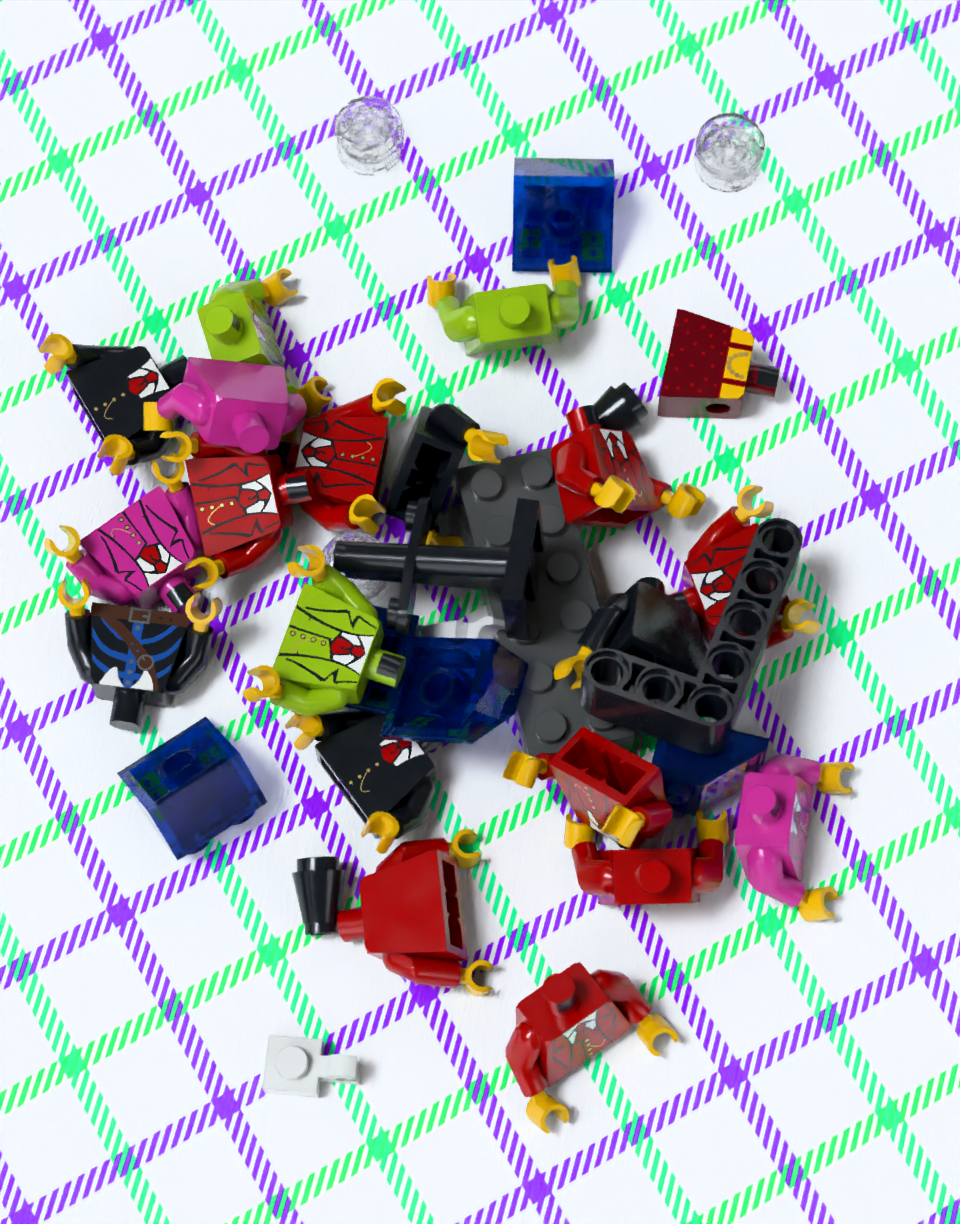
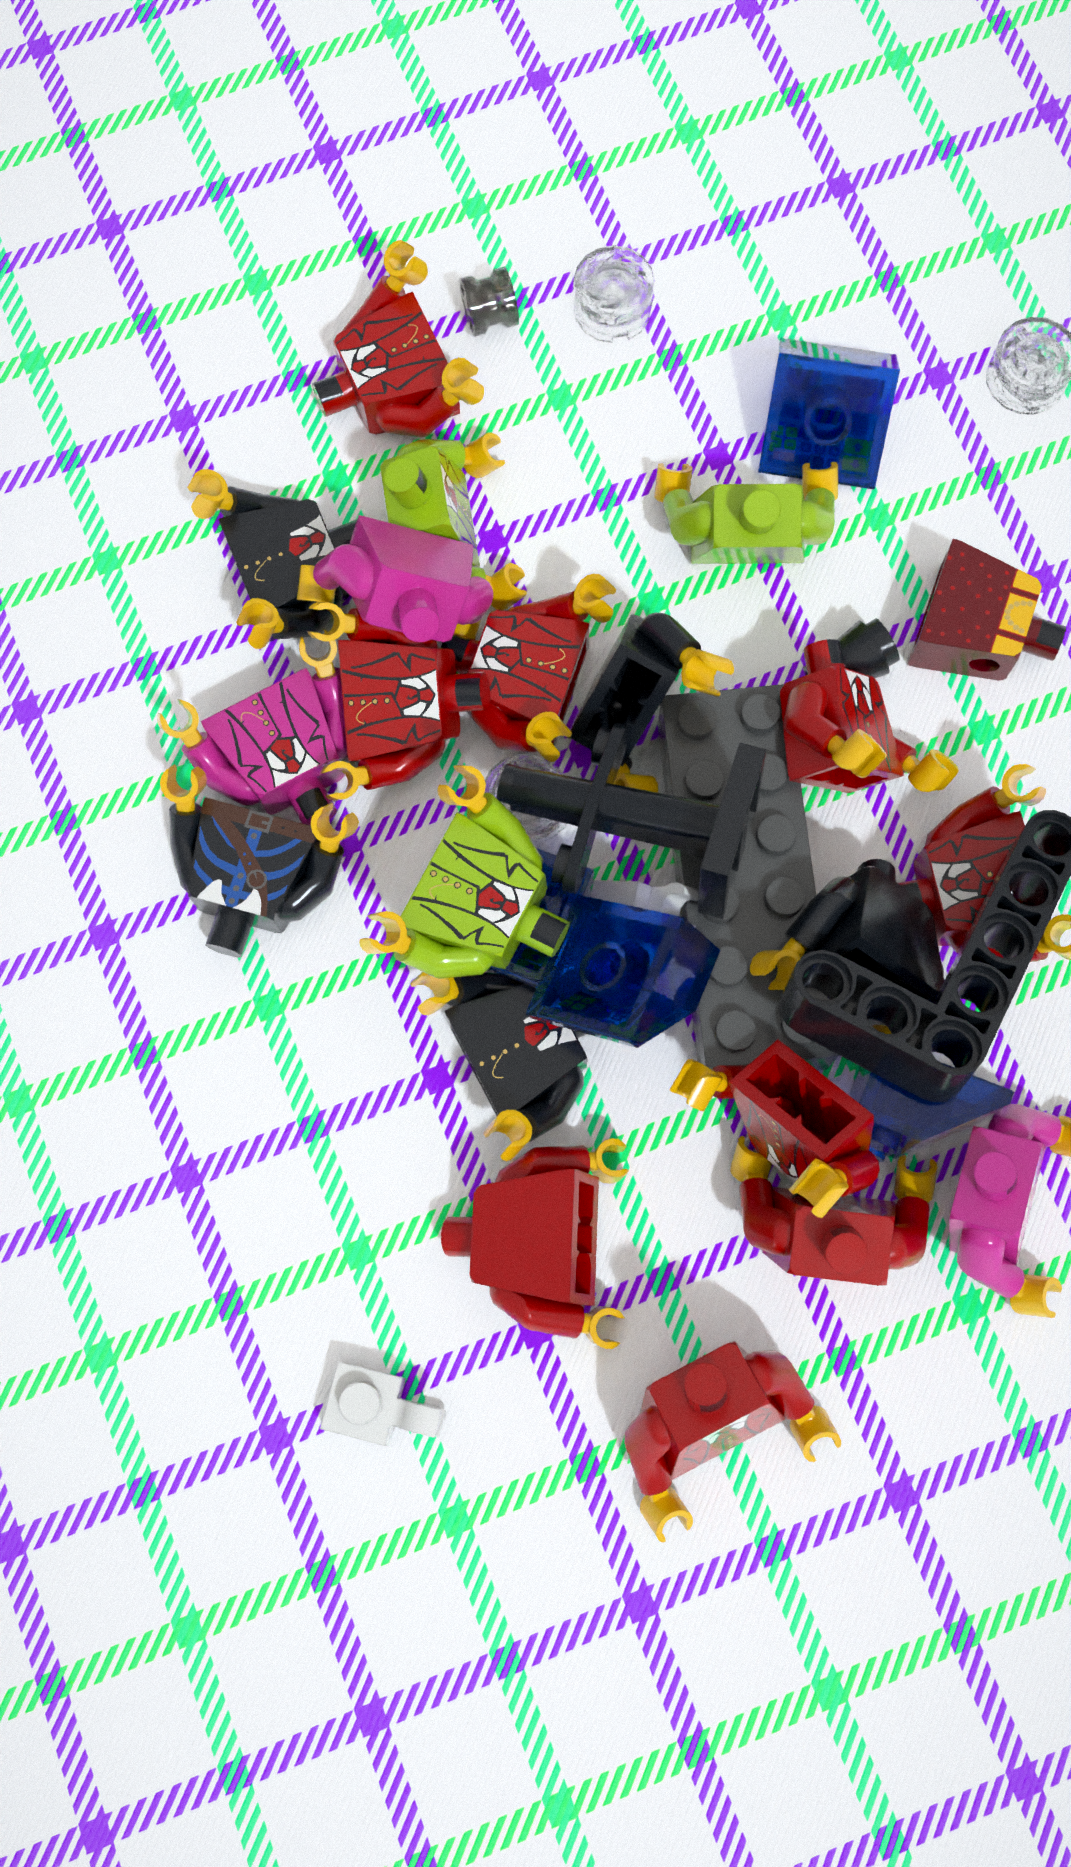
camera: 10 degrees right, 5 degrees up
clear blue slope [117,716,268,861] -> none
black cone [292,856,345,935] -> none
none -> red torso [312,240,484,438]
none -> clear smoke wheel [459,266,519,337]

